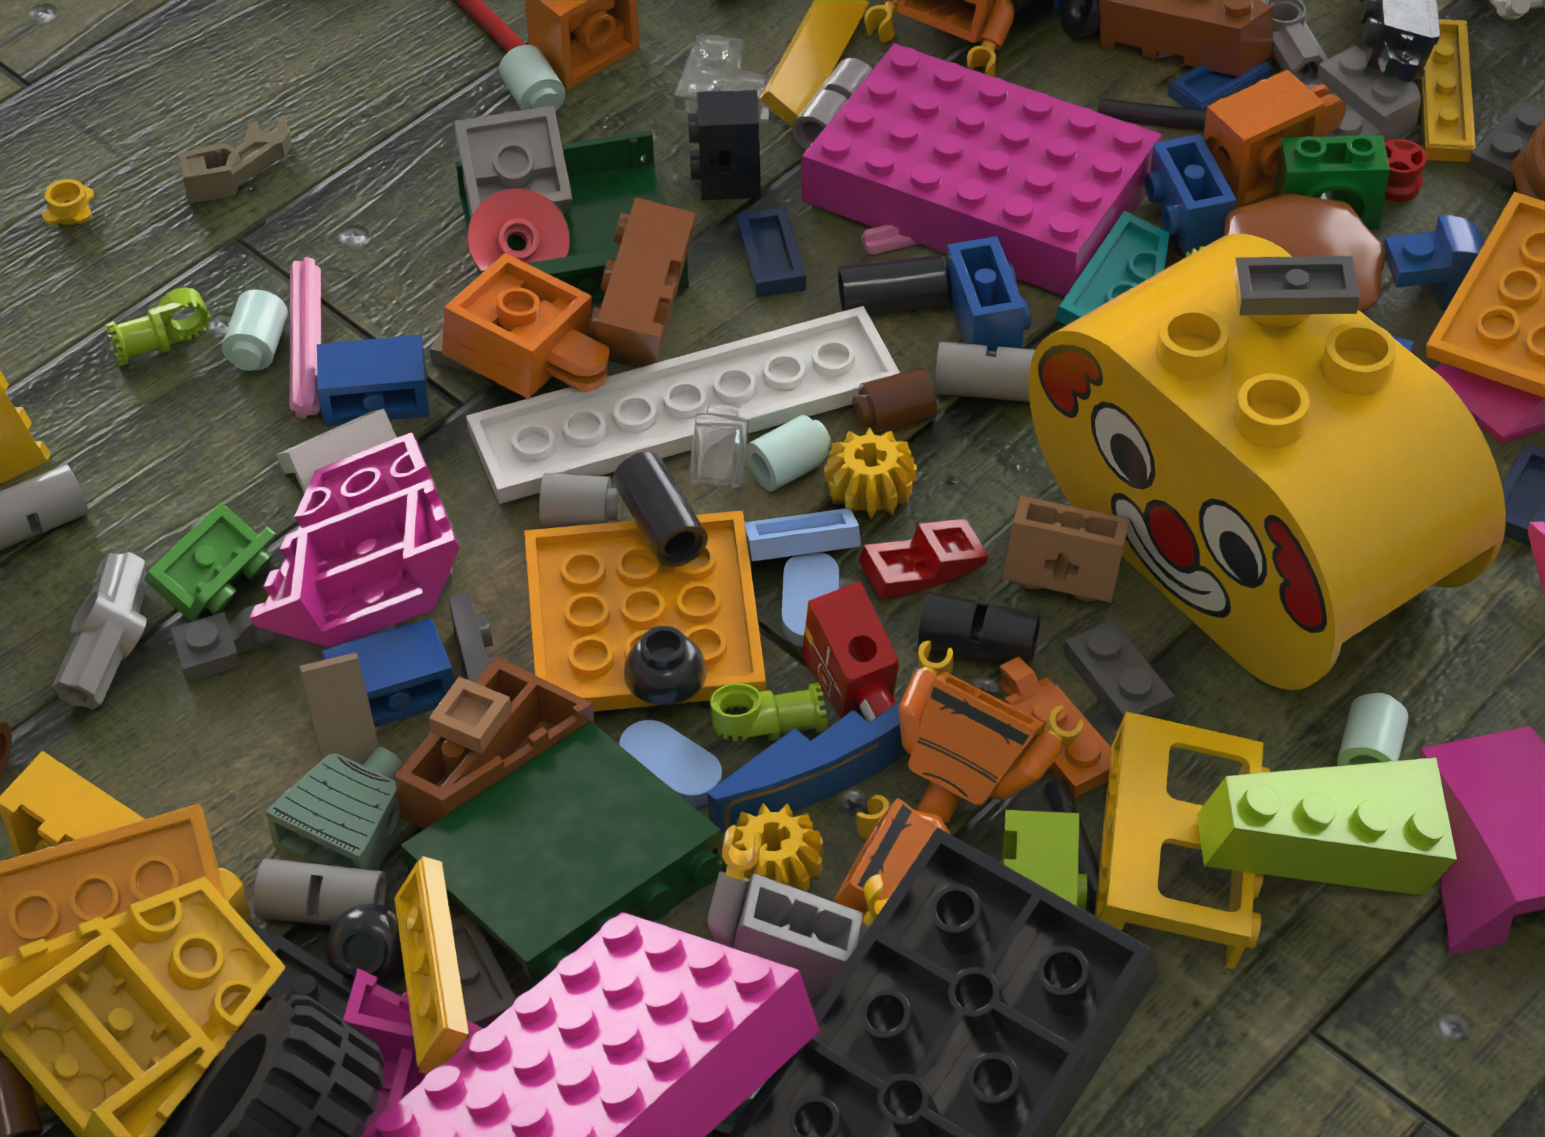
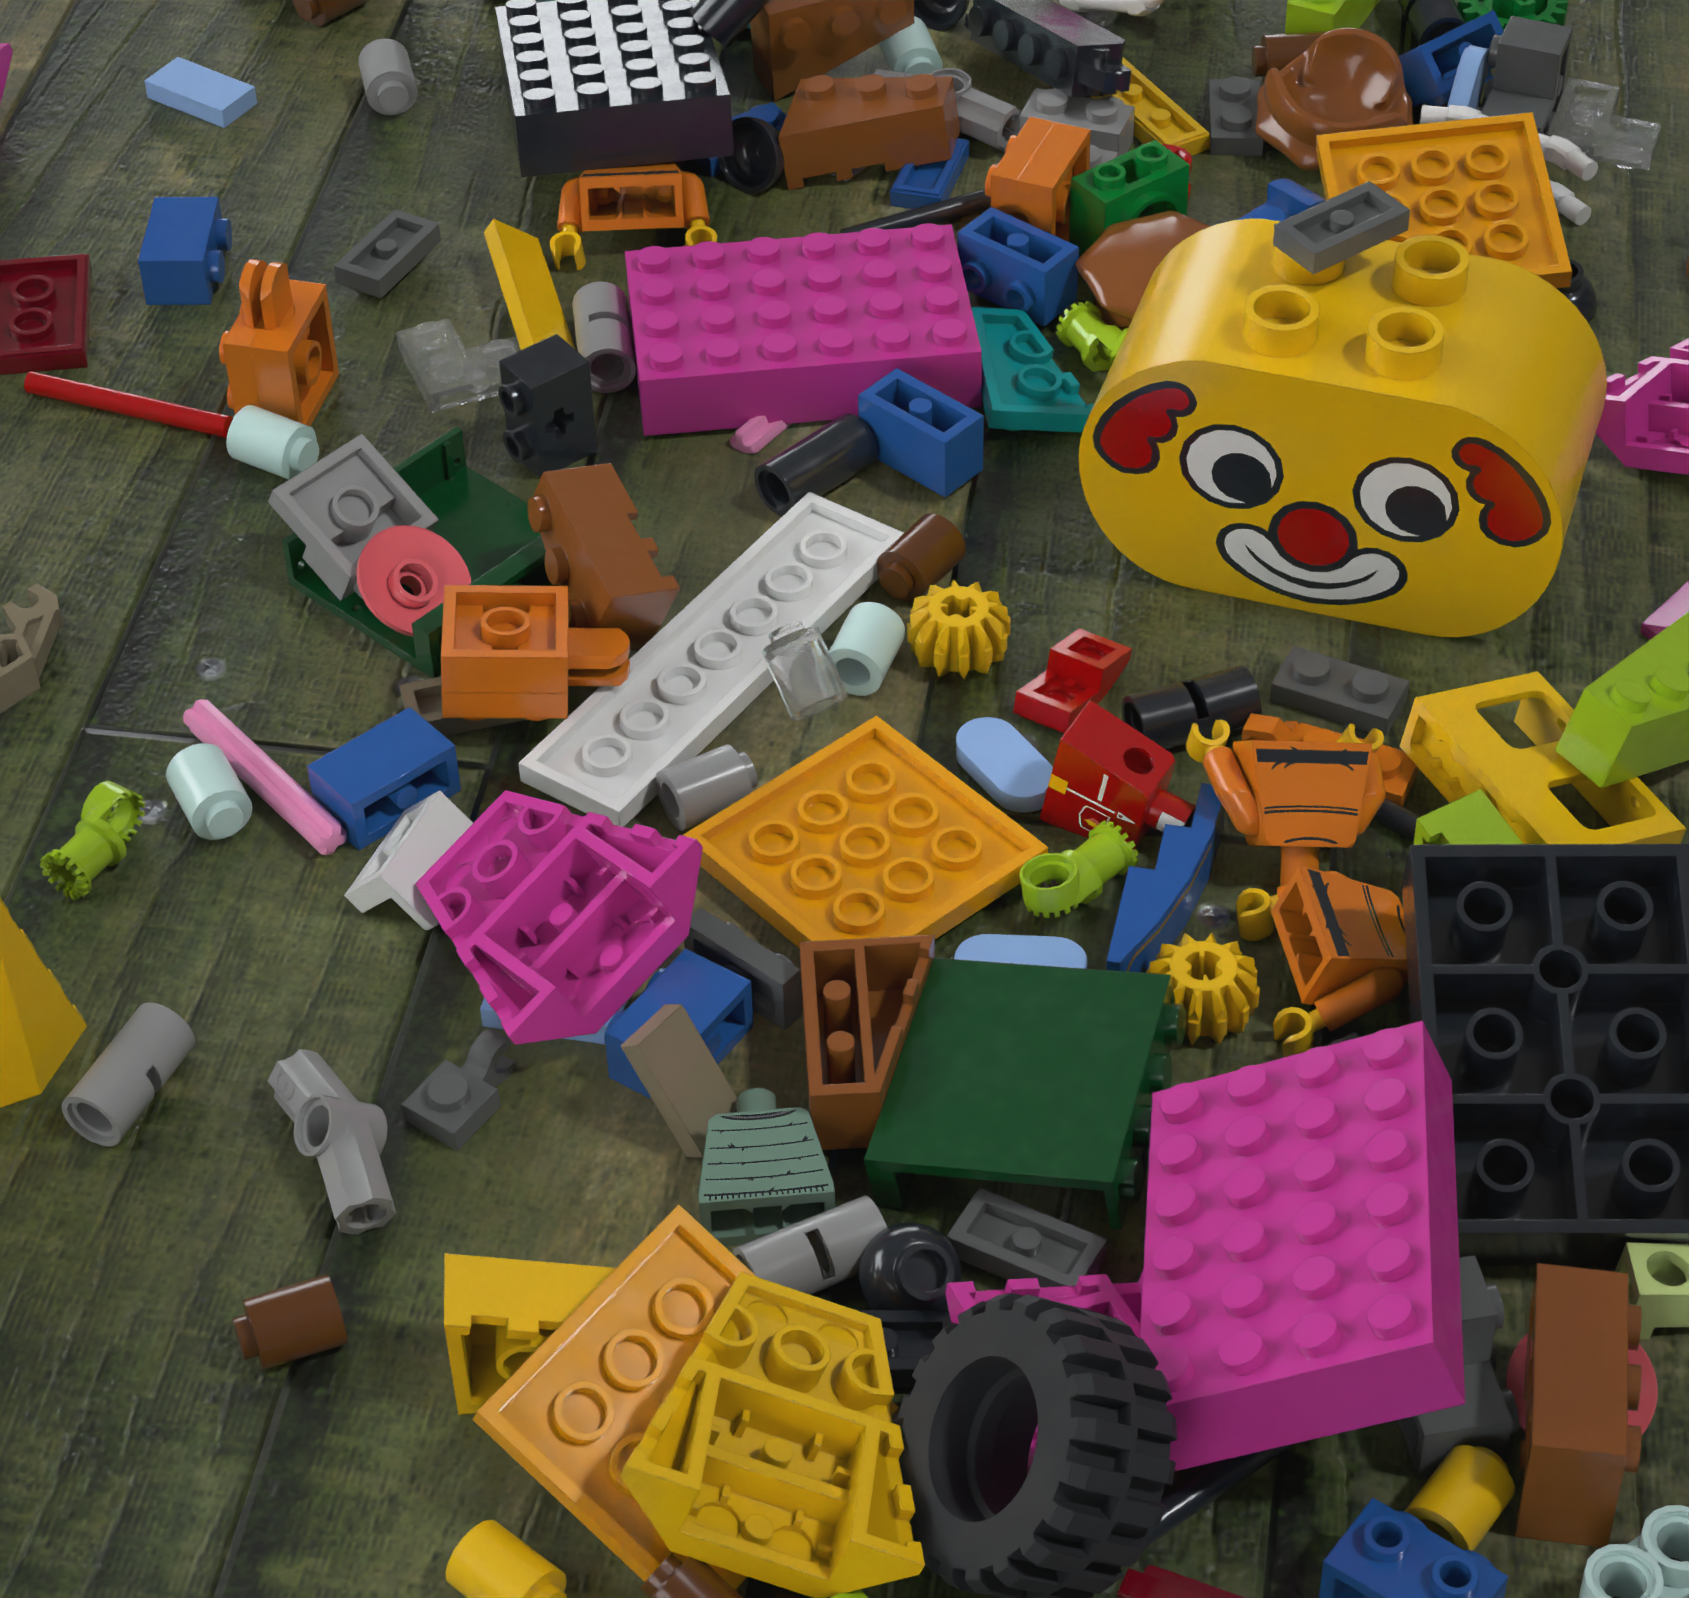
camera: 35 degrees left, 5 degrees down
bright green bracket [144,502,276,622] -> none
yellow tile [394,856,469,1074] -> none
medium nougat plate [428,677,512,754] -> none
black pin [613,452,708,567] -> none
black piece [624,626,707,705] -> none
light grey torso [707,825,898,1000] -> none
dark blue tile [736,207,806,298] -> none
light blue tile [745,508,861,561] -> none
light grey pin [935,341,1035,402] -> none
medium nougat brick [1002,495,1130,603] -> none
light aqua brick [1337,693,1408,766] -> none

